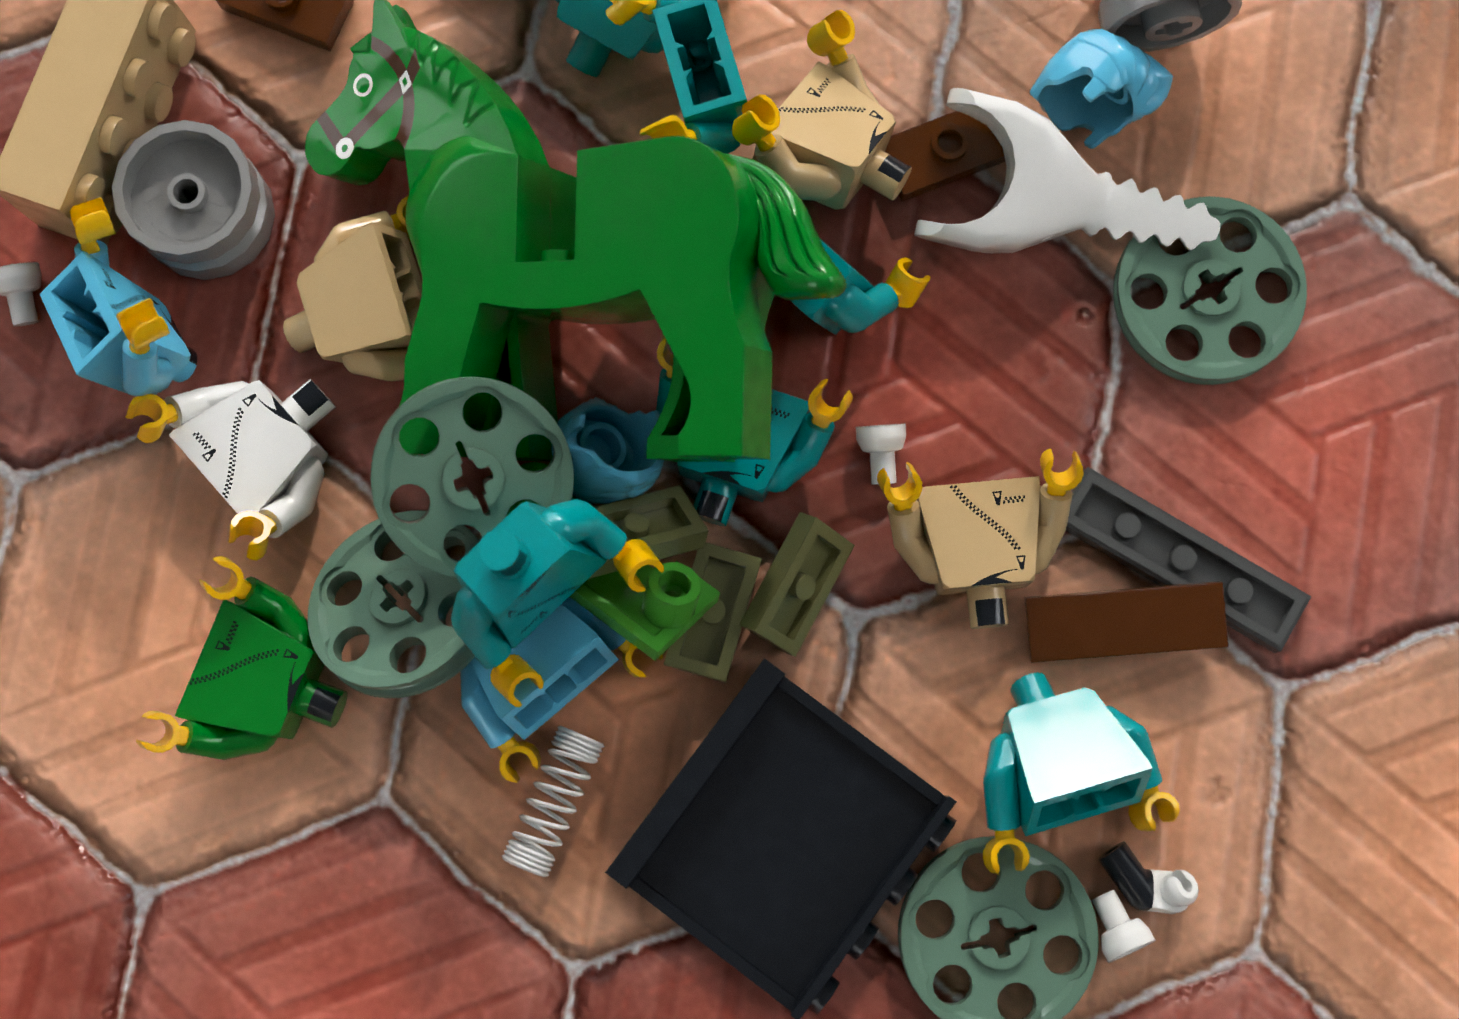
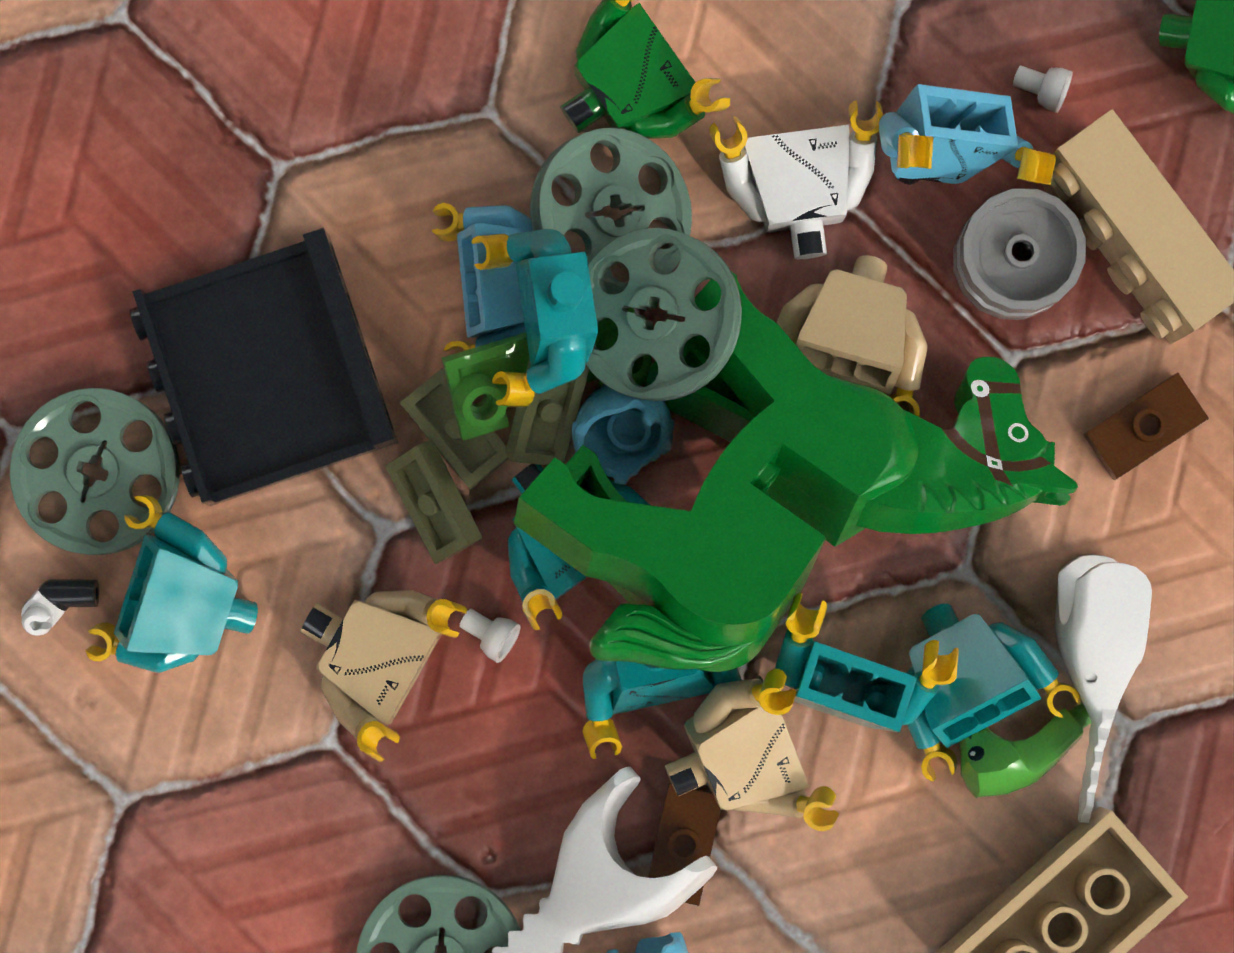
camera: 120 degrees right, 5 degrees up
white piece [502,726,604,877] -> none
reddish brown tile [1025,581,1229,663] -> none
dark grey tile [1066,467,1311,653] -> none
white piece [1092,889,1156,963] -> none

